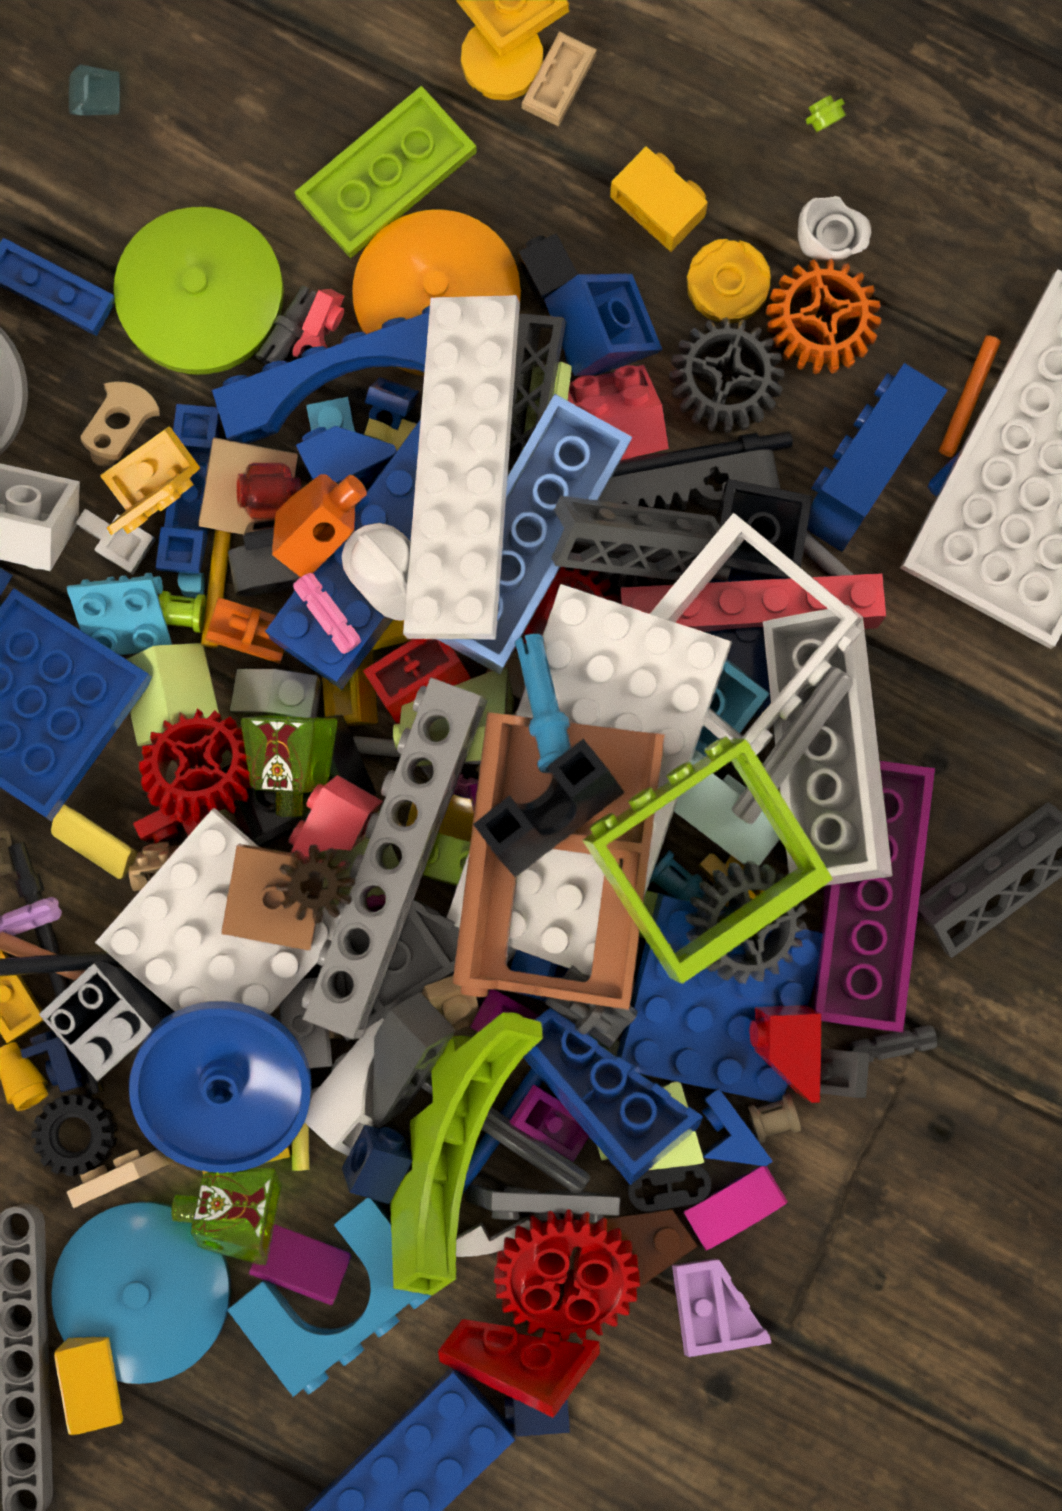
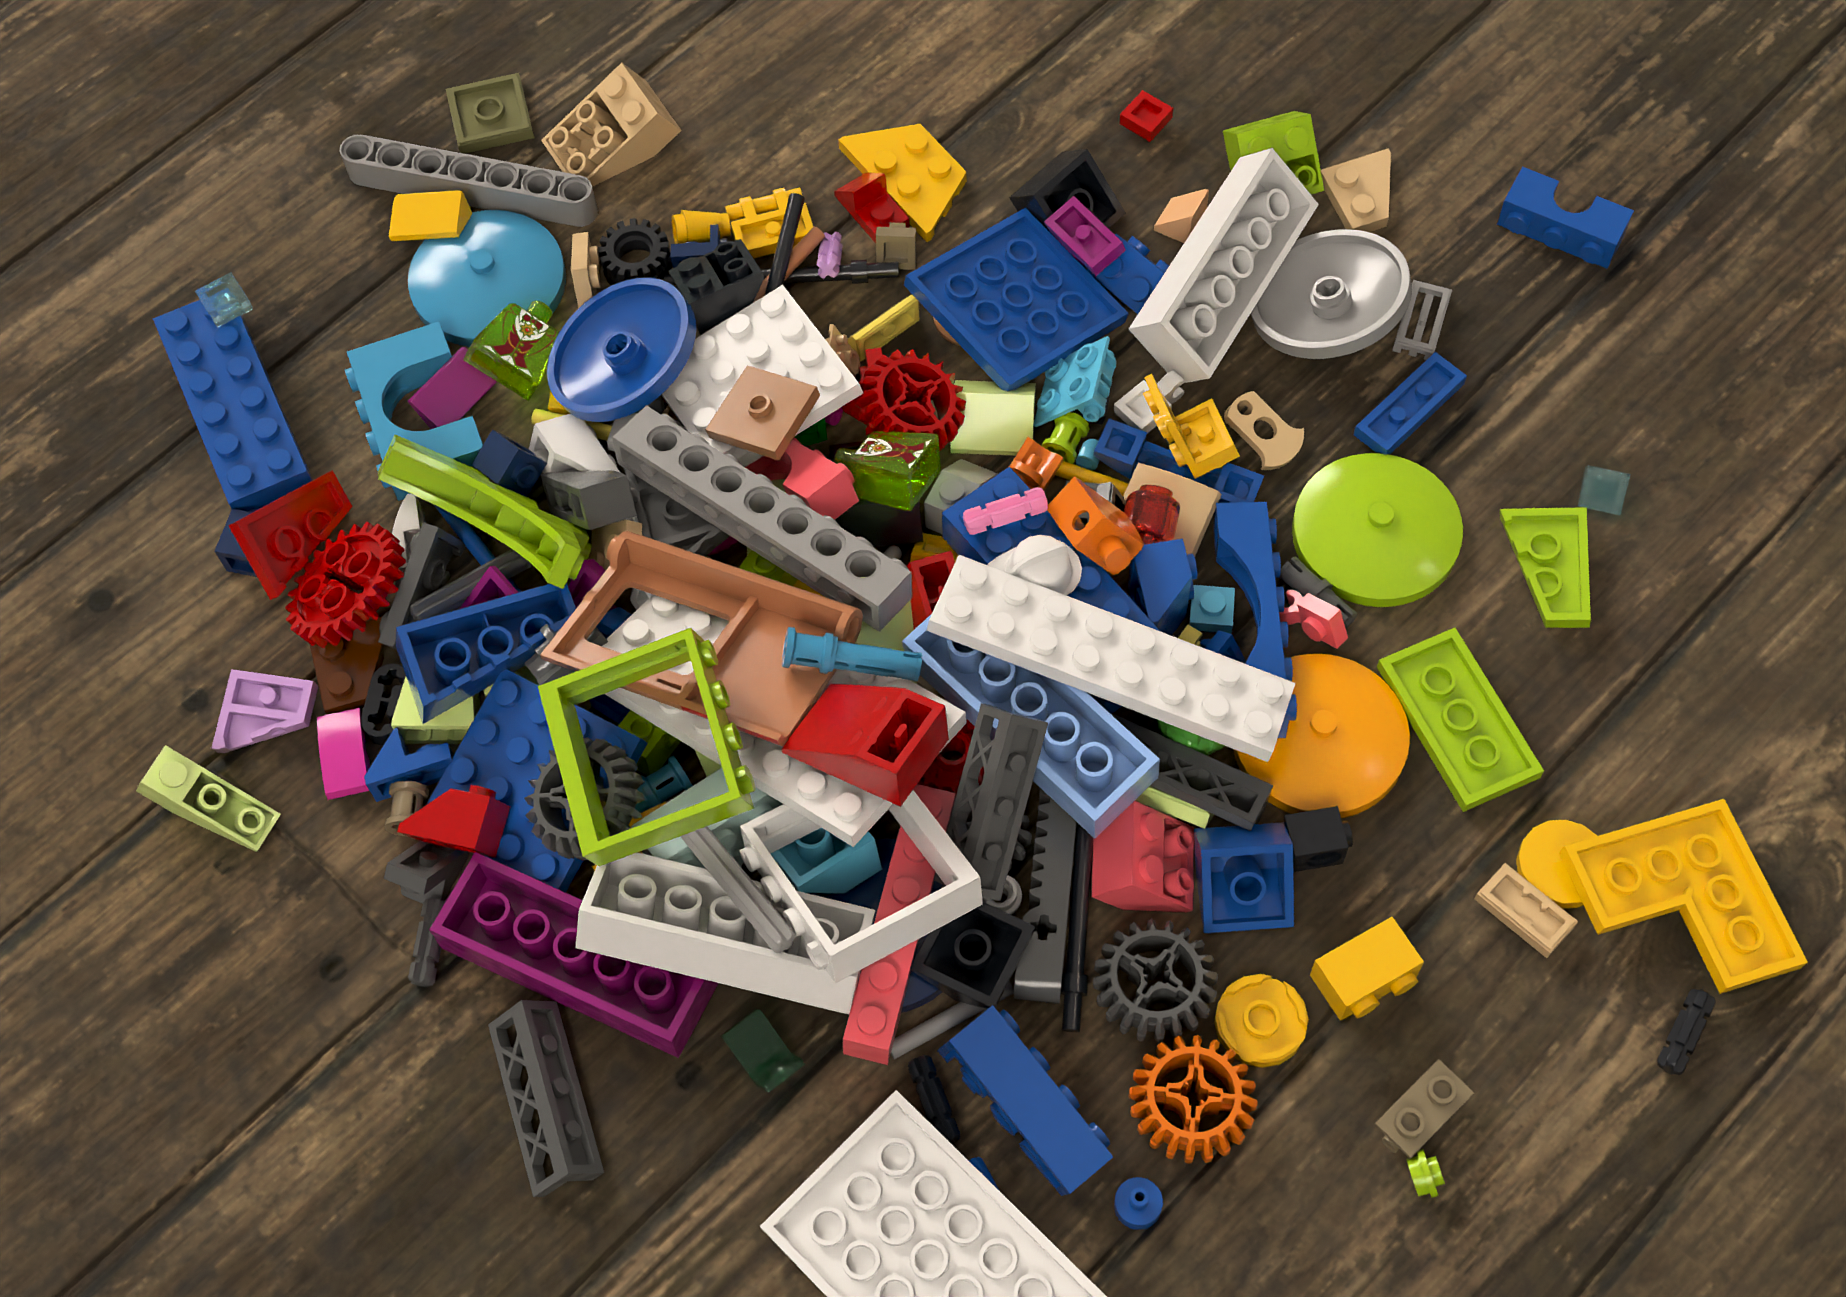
camera: 110 degrees right, 20 degrees down
dark brown gear [276,845,356,924] -> none
black arch [473,738,625,877] -> none
white hair [798,196,871,262] -> none
orange bar [938,336,1001,457] -> none
none -> yellowish green slope [136,745,281,852]
none -> clear green bracket [721,1008,805,1093]
none -> red slope [781,684,949,807]
none -> black axle [908,1055,960,1144]
none -> blue tile [1114,1177,1163,1230]
none -> dark tan hinge [1375,1059,1474,1158]
none -> lime wing [1500,507,1591,628]

